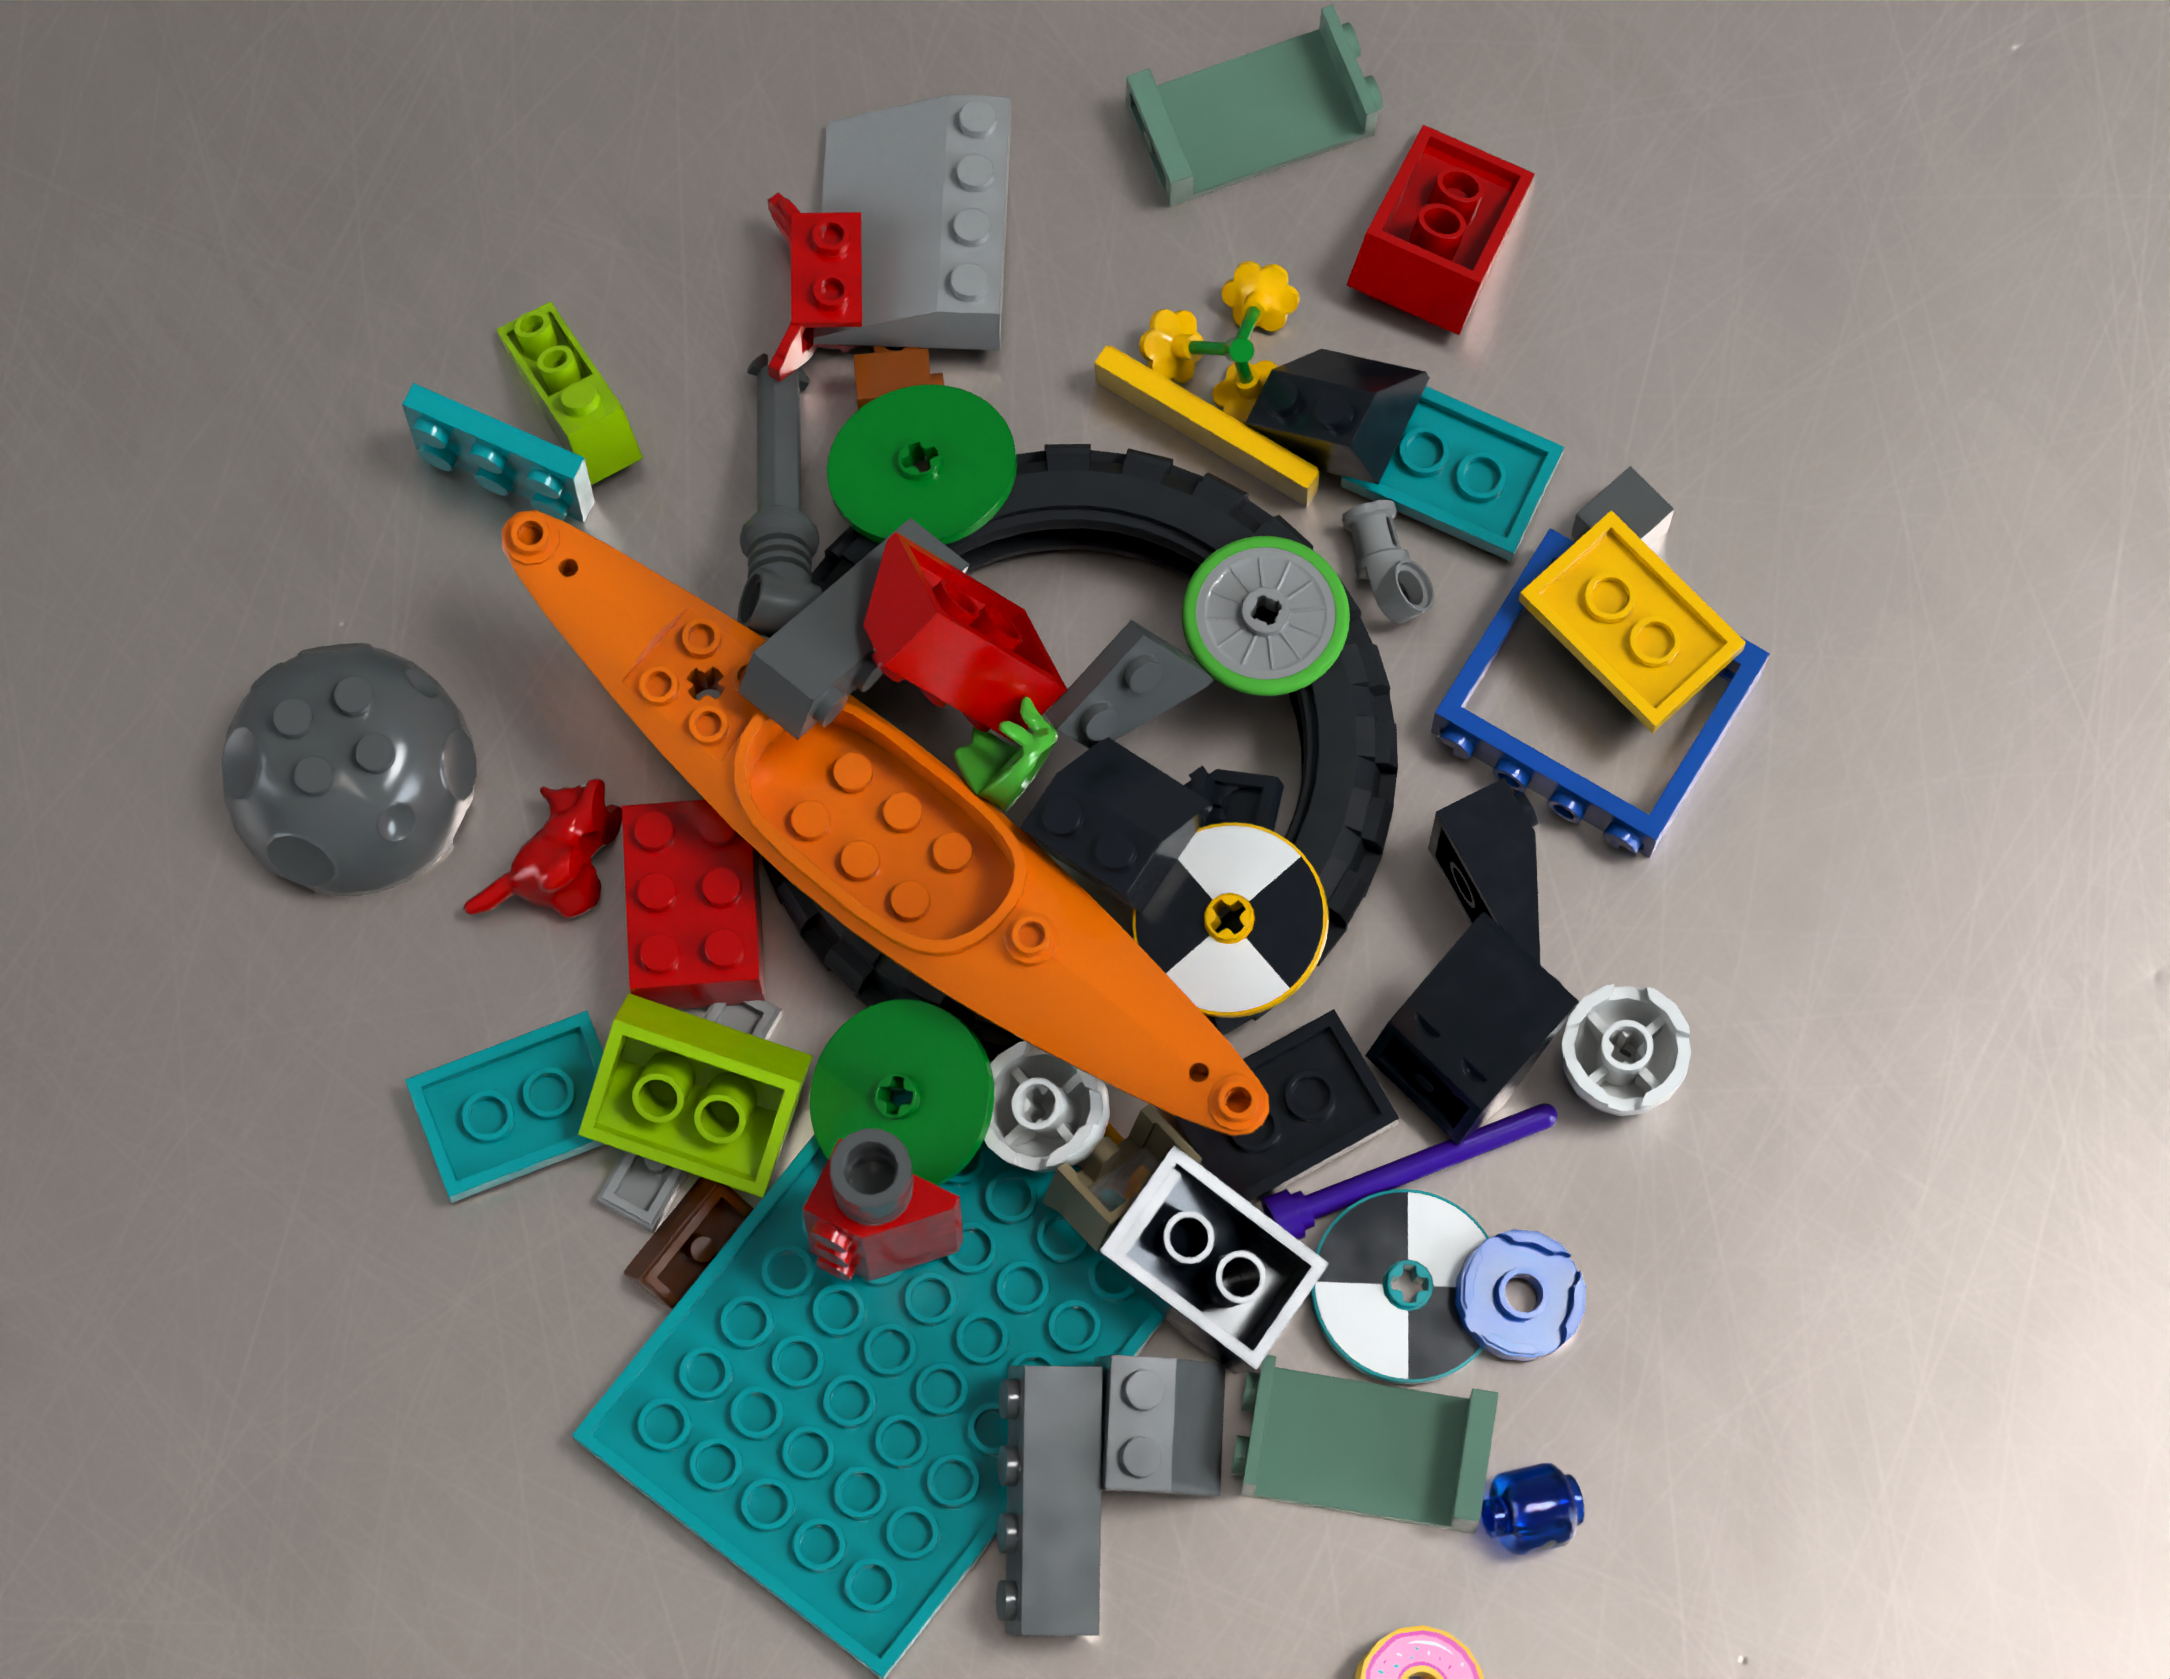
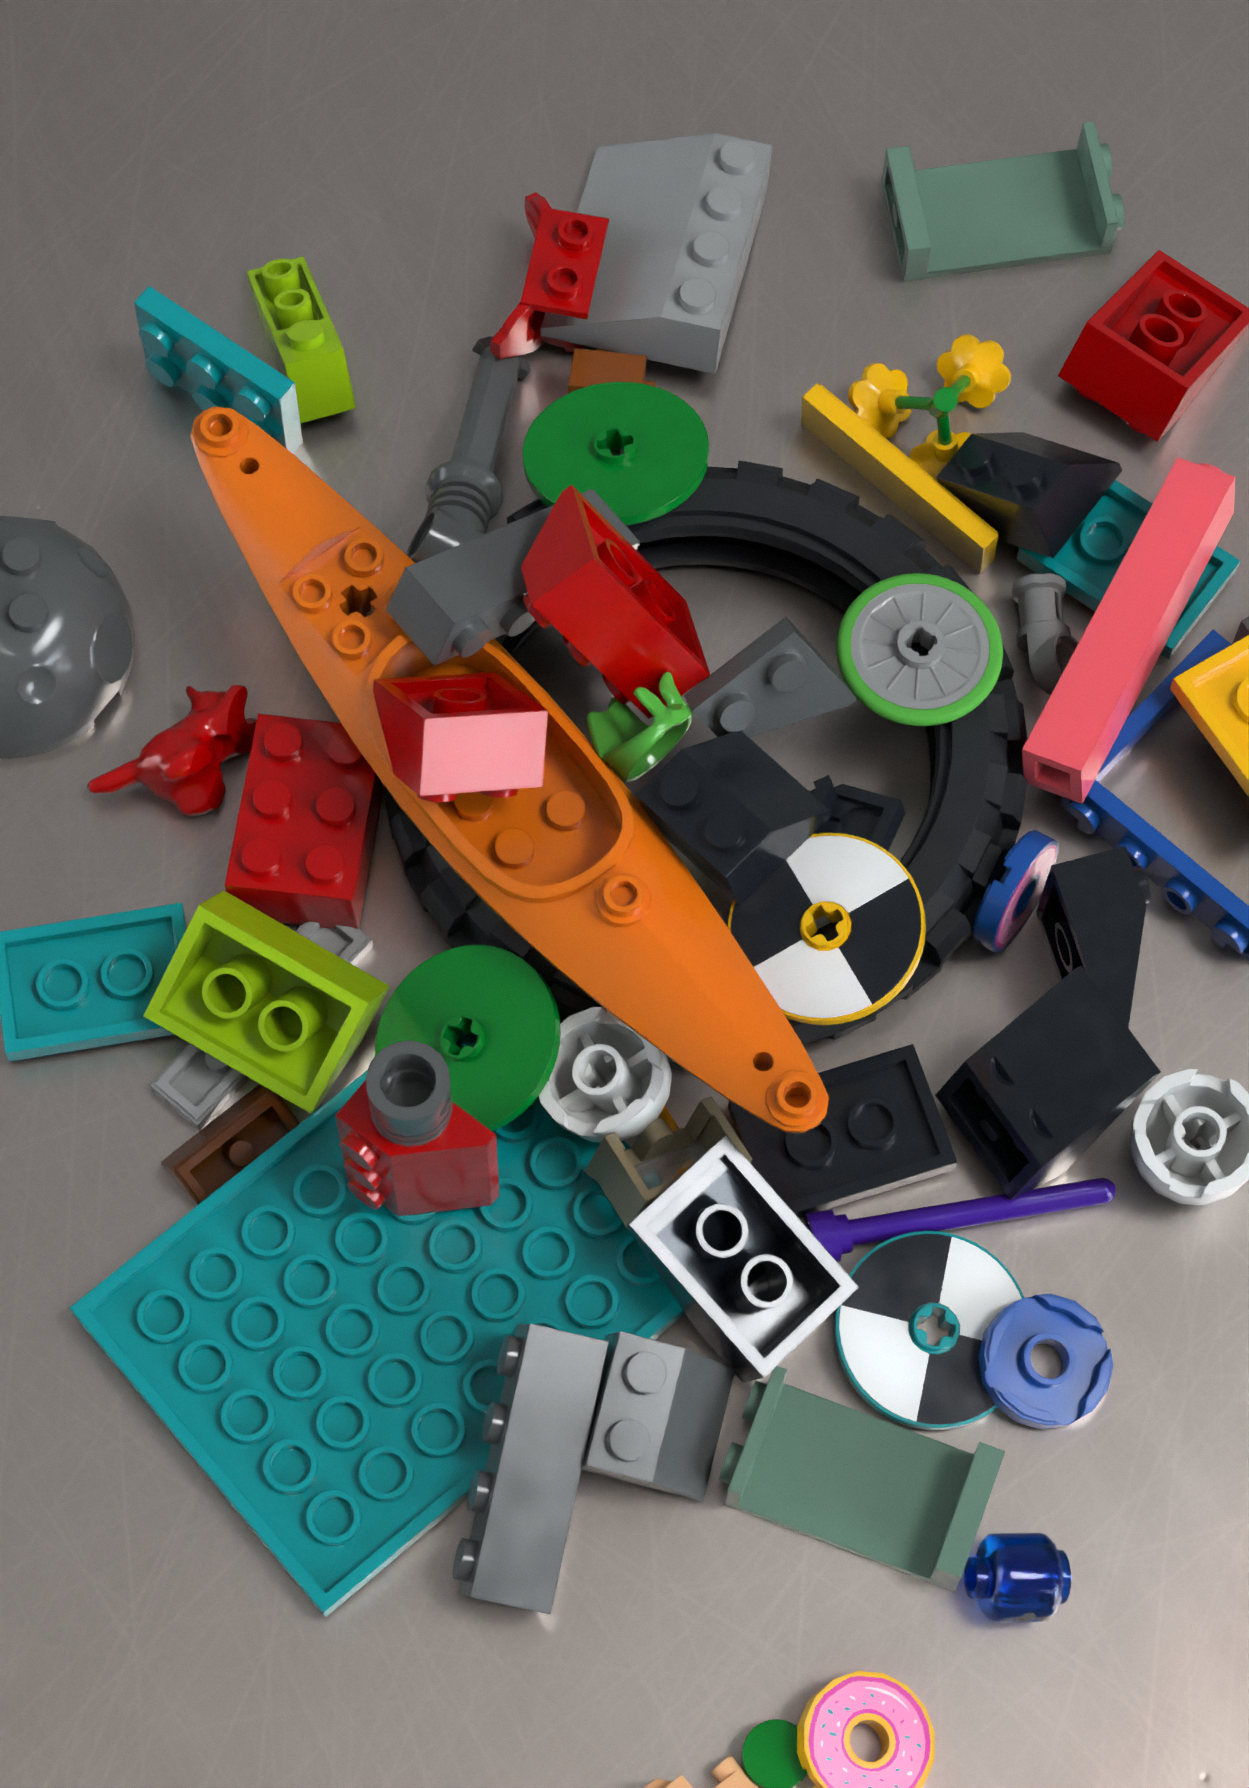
camera: 10 degrees right, 5 degrees down
none -> slope [373,672,548,802]
none -> blue tile [973,830,1059,953]
none -> coral brick [1022,457,1235,804]

